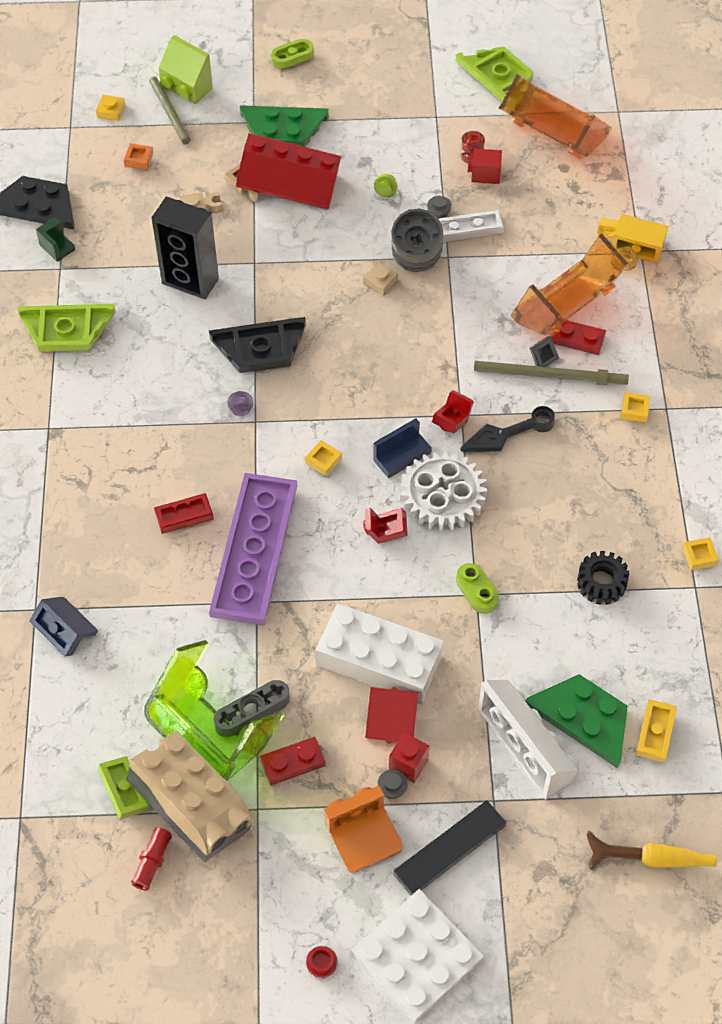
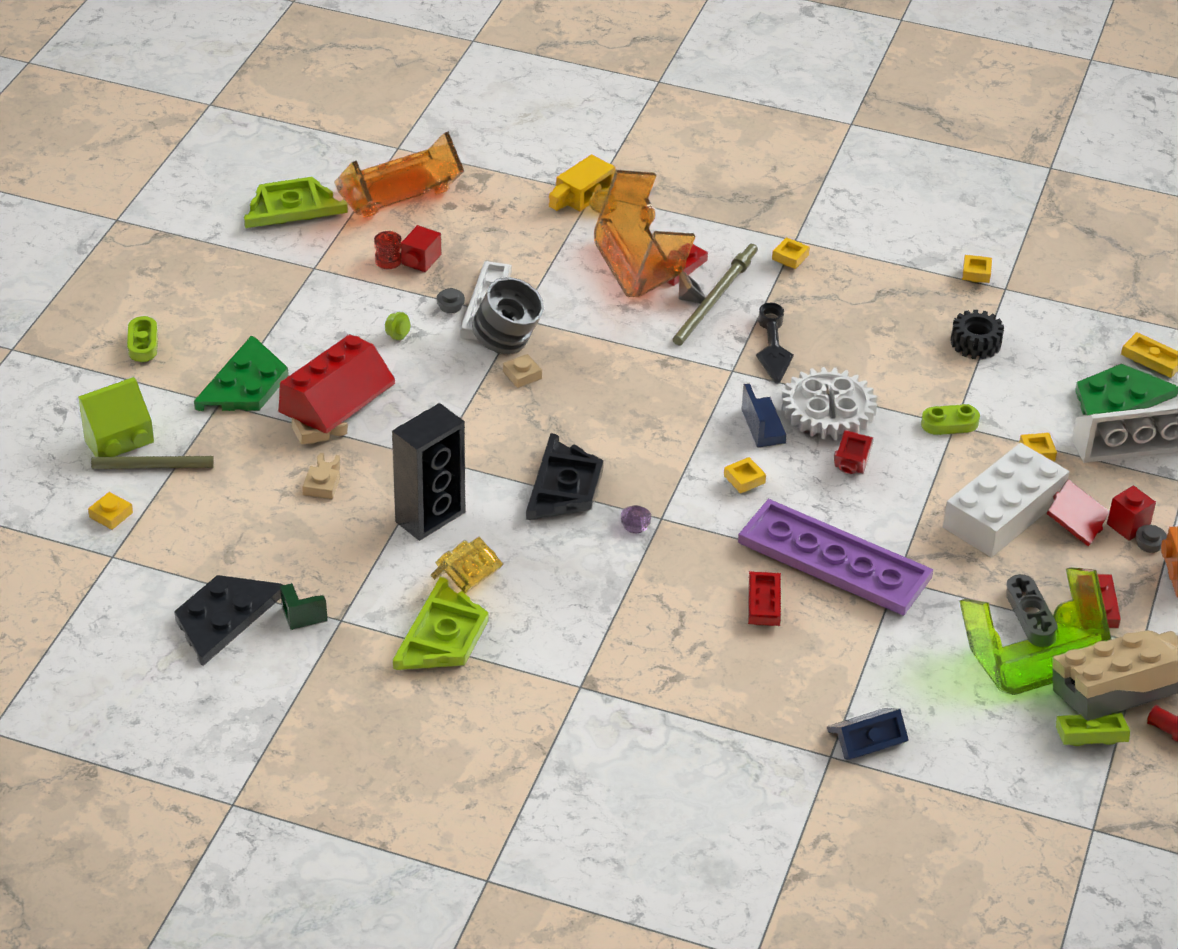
camera: 70 degrees left, 15 degrees down
orange plate [124,143,154,170] -> none
red bracket [431,390,474,434] -> none
none -> clear yellow bracket [430,536,504,594]
none -> yellow plate [1019,433,1057,461]

